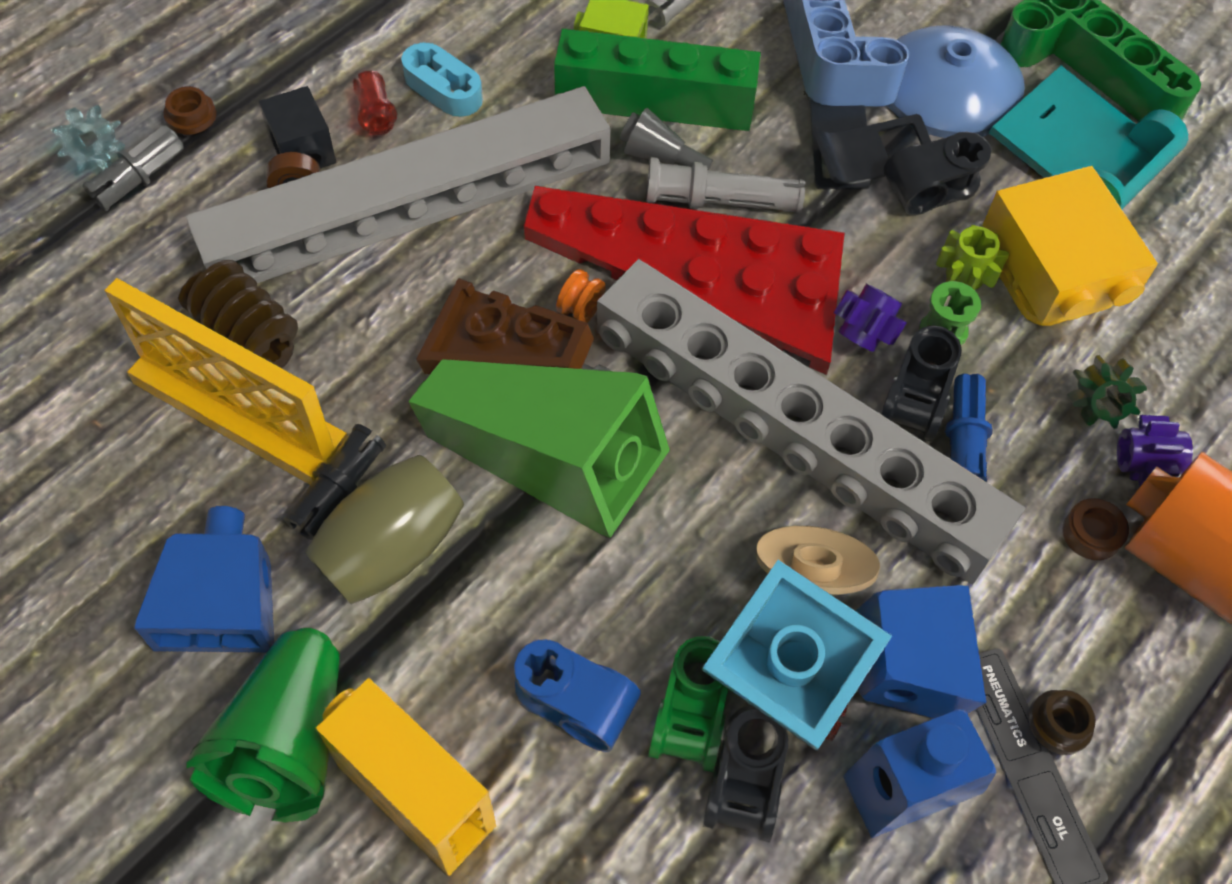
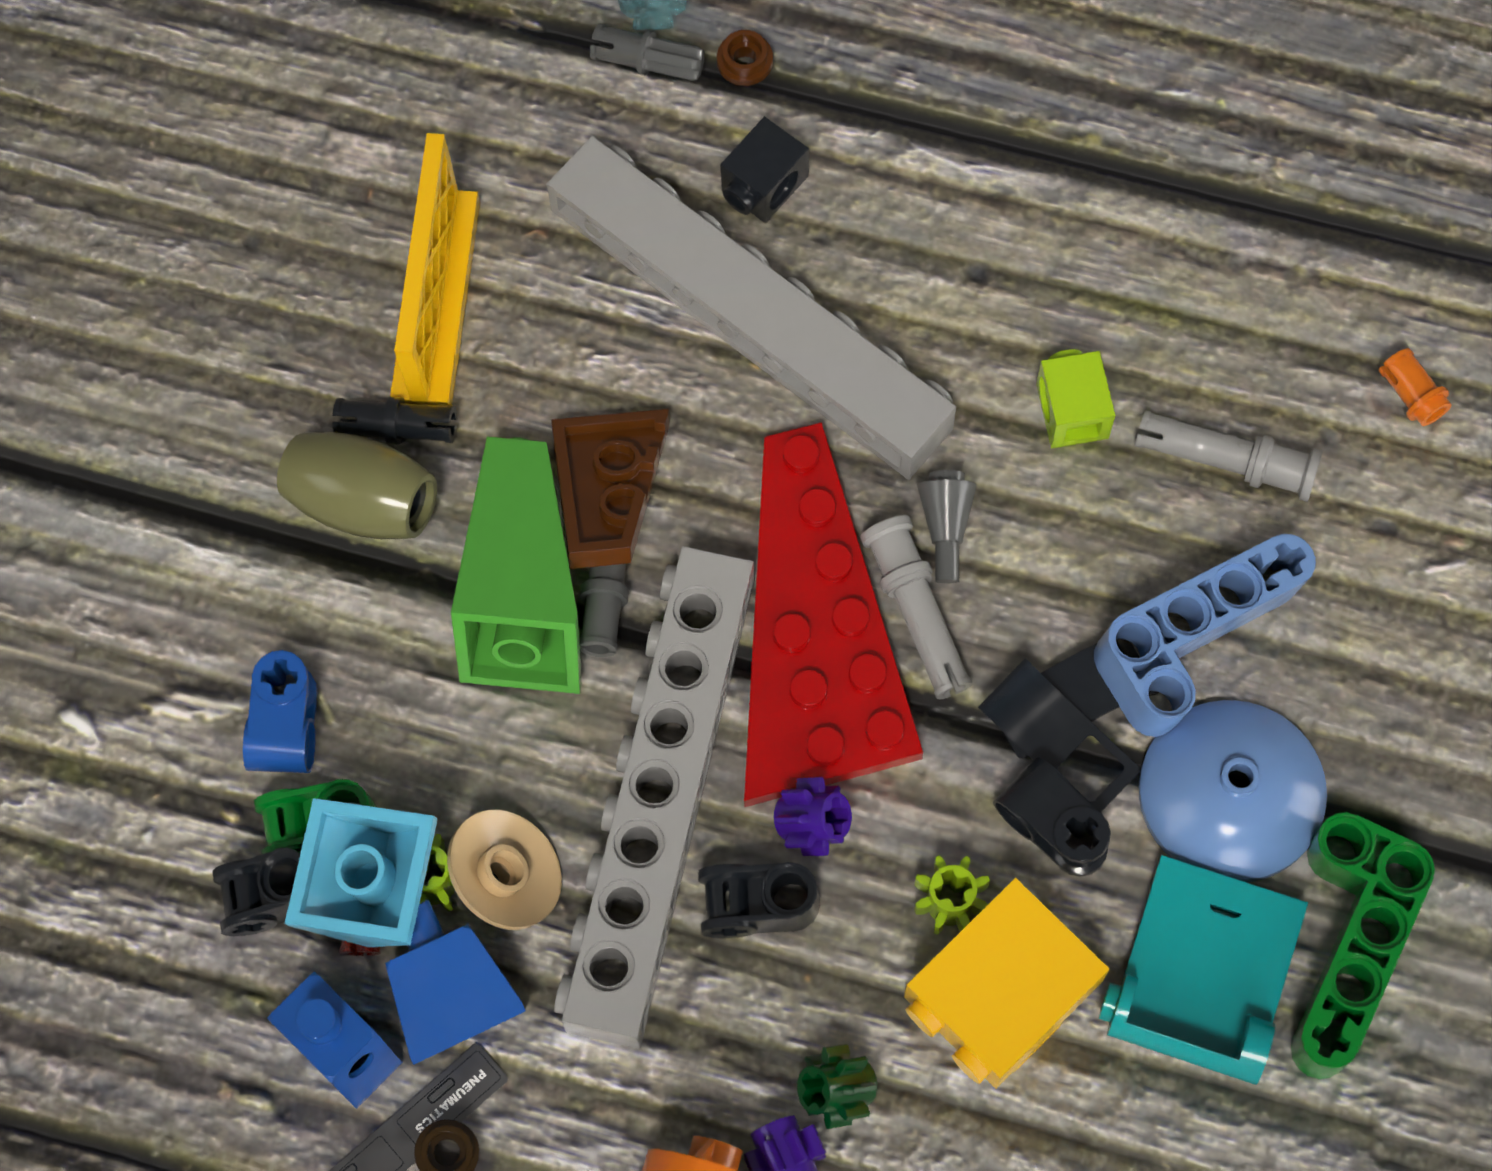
camera: 70 degrees right, 10 degrees up
blue torso [135,506,274,653] -> none
dark brown piece [178,260,299,368] -> none
green cone [186,628,340,823] -> none
reddish brown tile [267,152,320,188] -> none
yellow brick [316,677,497,877] -> none
clear red pin [353,71,397,136] -> none
medium azure beam [401,42,483,117] -> none
green brick [554,29,761,132] -> none
orange bush [556,269,606,323] -> none
bright green bush [919,281,981,345] -> none
blue axle [945,373,993,482] -> none
reddish brown tile [1062,498,1129,560] -> none

